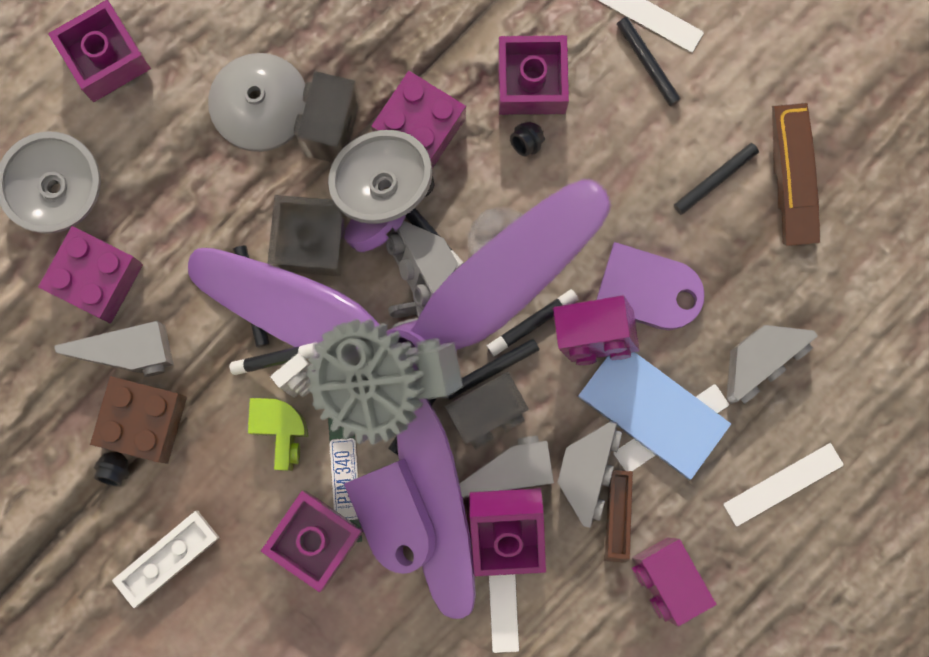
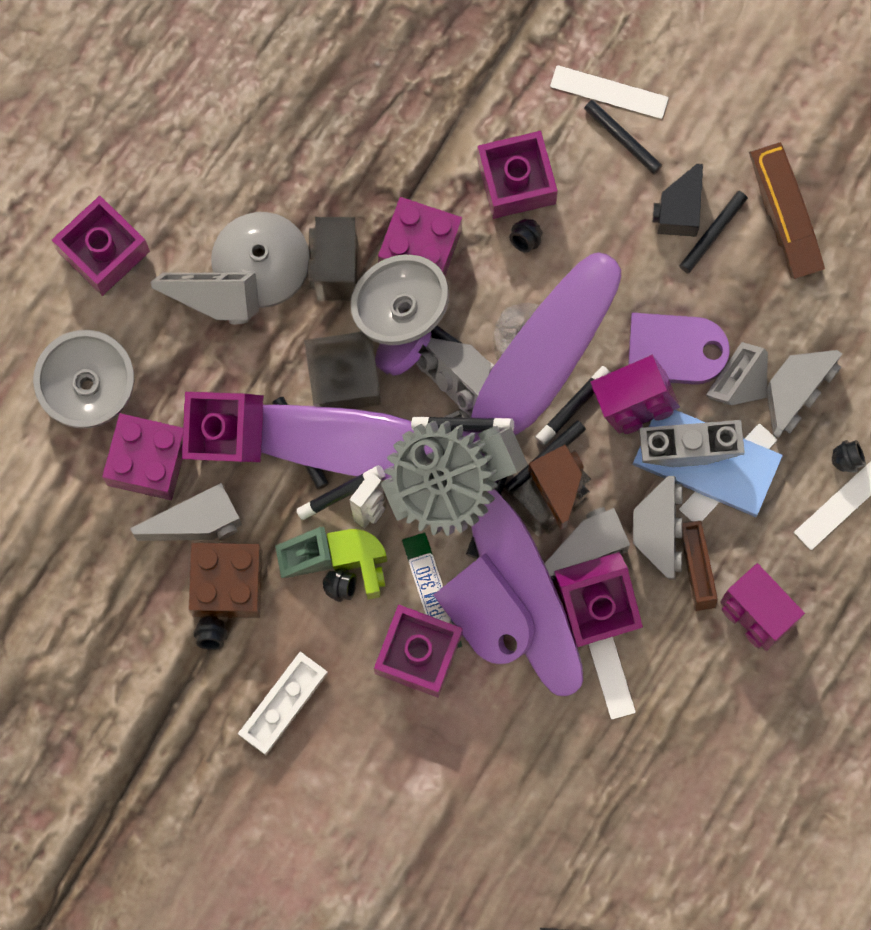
camera: 10 degrees left, 5 degrees down
none -> light grey slope [151,272,259,324]
none -> magenta brick [182,392,264,463]
none -> sand green slope [275,527,333,578]
none -> black plate [323,568,357,602]
none -> black bar [411,417,514,432]
none -> reddish brown slope [528,444,584,530]
none -> light grey slope [639,420,745,467]
none -> black slope [652,164,703,237]
none -> light grey slope [706,342,768,406]
none -> black plate [832,440,866,473]

